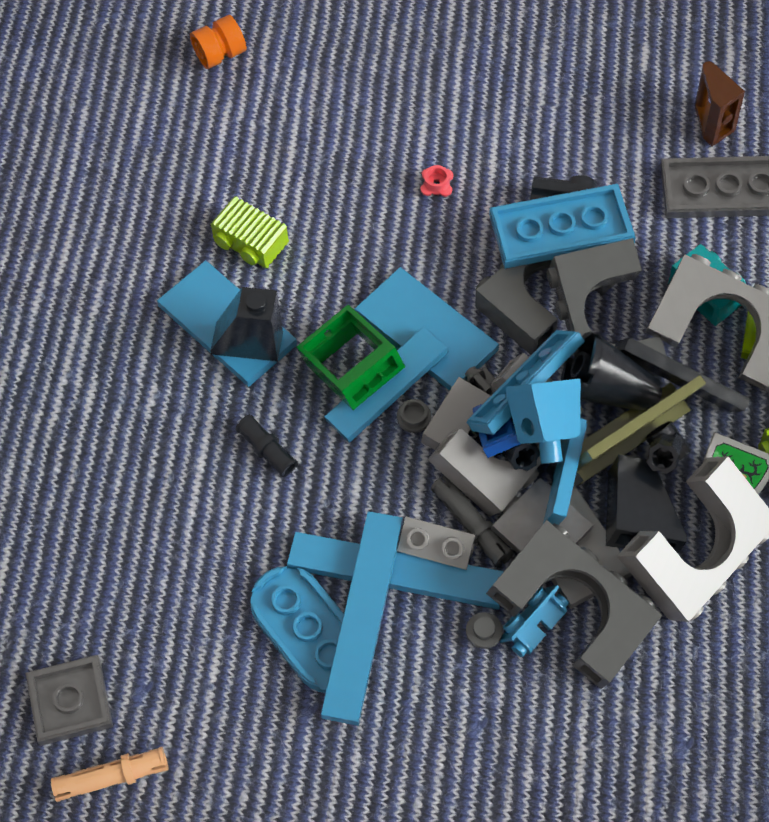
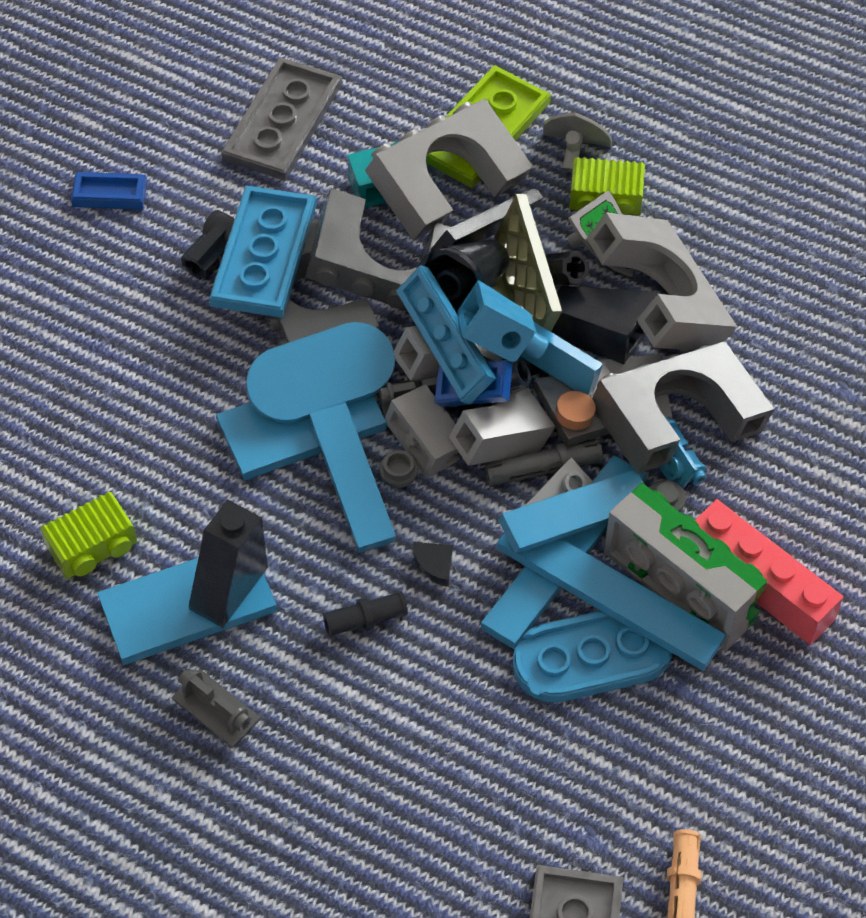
camera: 70 degrees left, 5 degrees down
green window [296,305,405,410] -> none
coral plate [420,165,453,197] -> none
reddish brown tile [694,61,745,147] -> none
none -> blue tile [71,172,147,210]
none -> dark grey hinge [172,669,261,748]
none -> dark azure tile [246,322,395,424]
none -> black tile [413,541,453,587]
none -> dark azure tile [498,470,644,554]
none -> nougat tile [555,391,596,430]
none -> light grey piece [604,482,768,651]
none -> coral brick [695,499,844,646]

